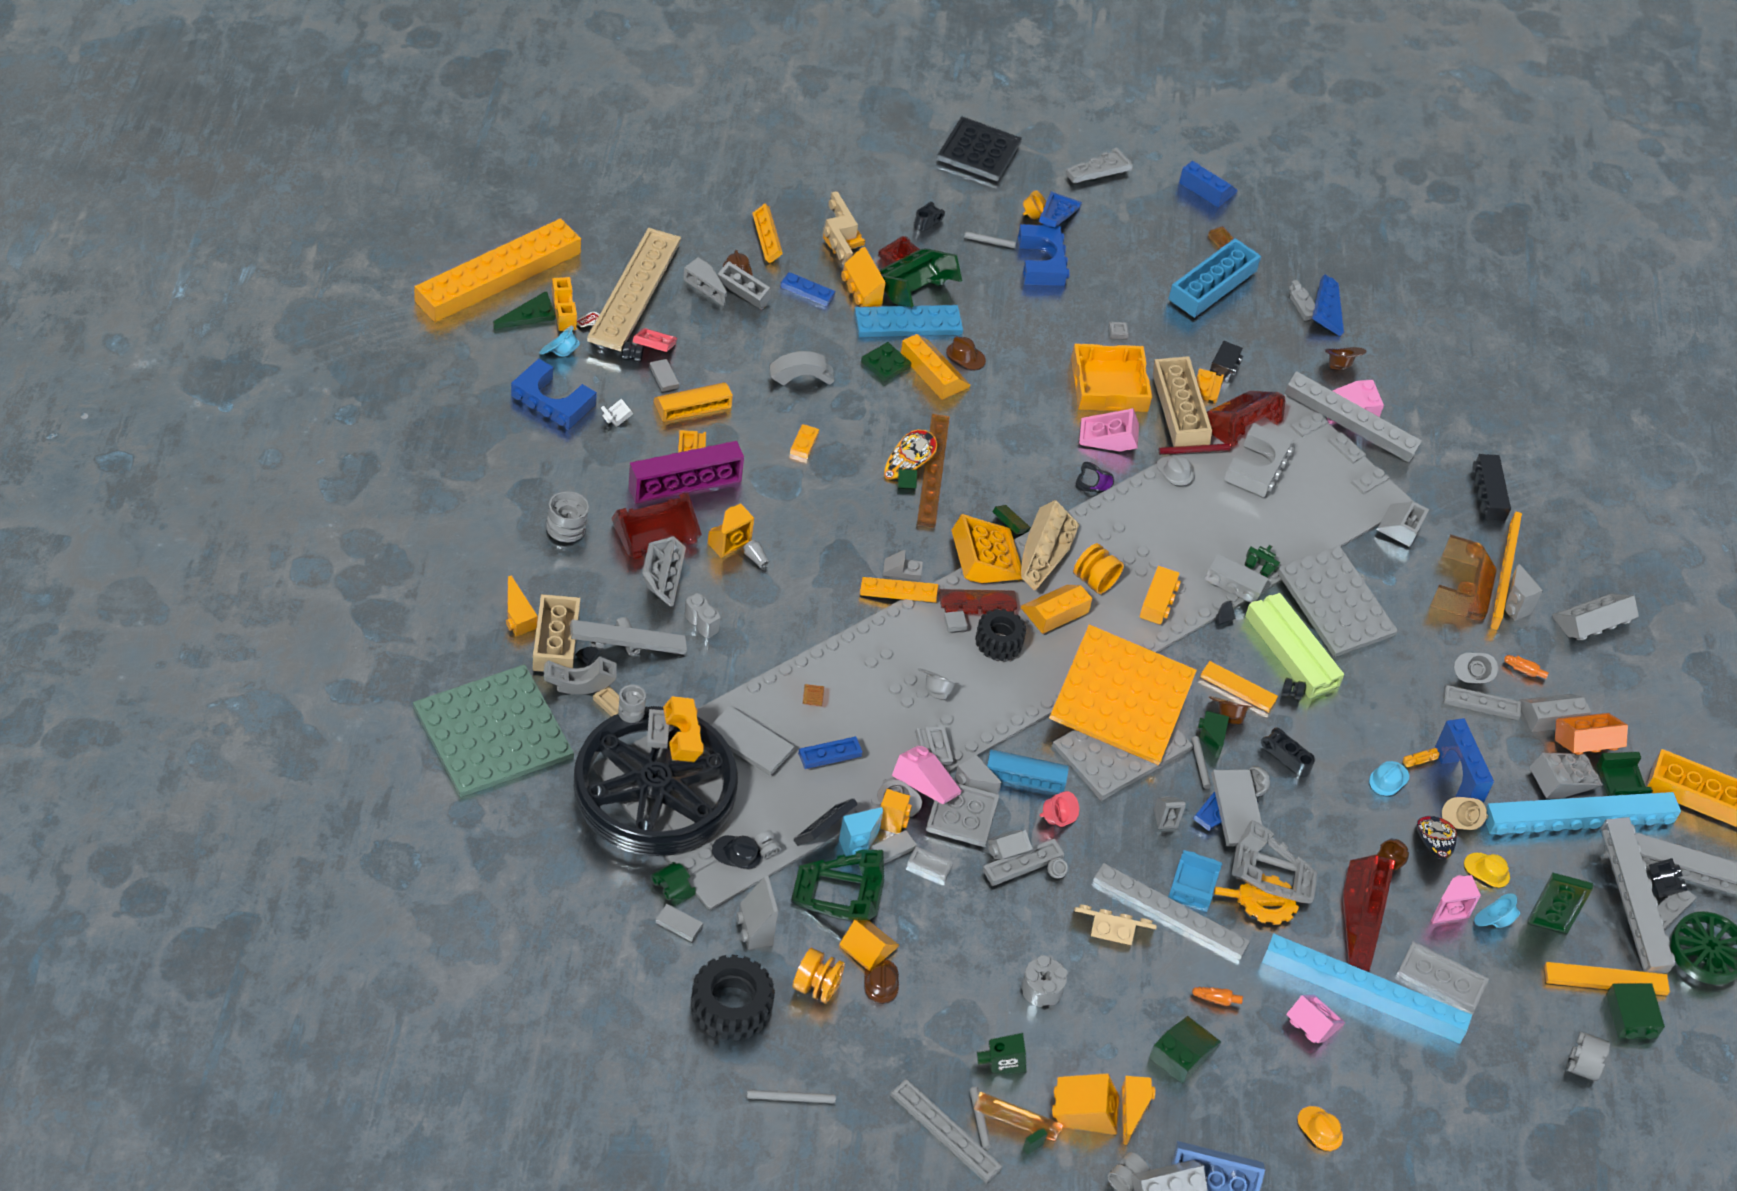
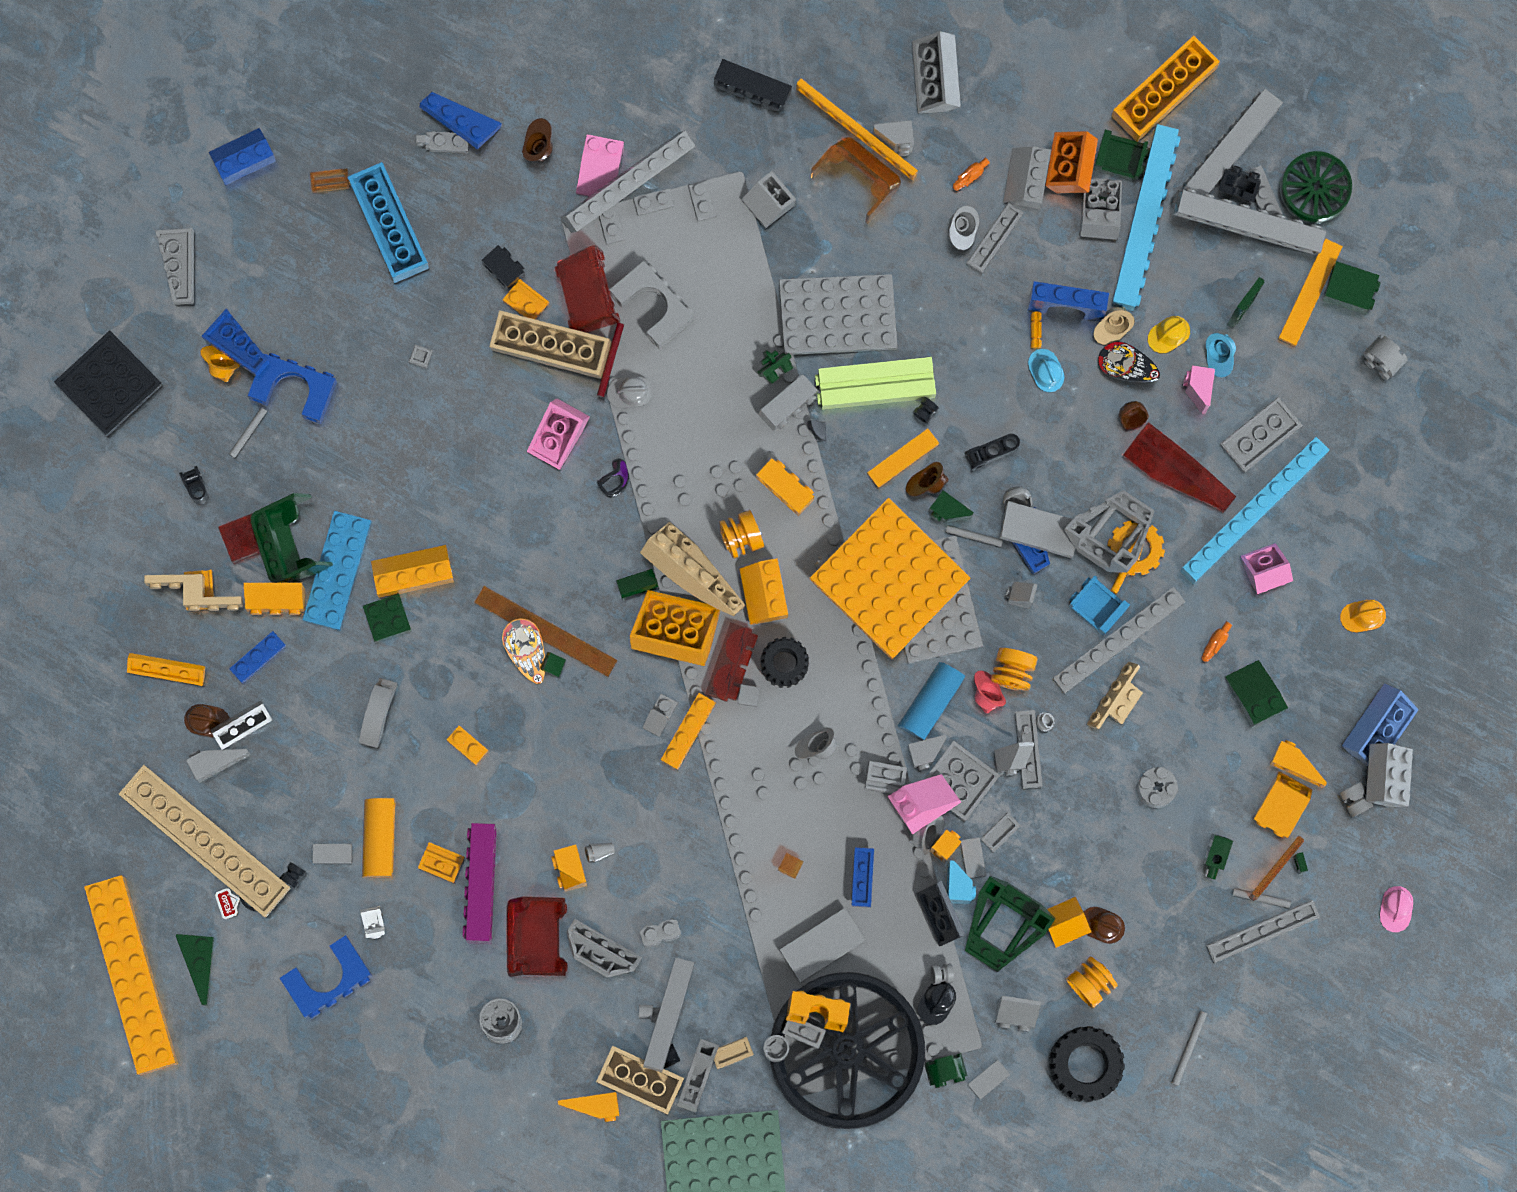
camera: 65 degrees left, 30 degrees up
medium azure piece [539,326,580,357] -> none
light orange arch [552,277,577,331] -> none
coral tile [633,328,677,352] -> none
reddish brown piece [946,336,986,370] -> none
light orange tile [1071,344,1152,412] -> none
none -> light orange wheel [990,648,1038,691]

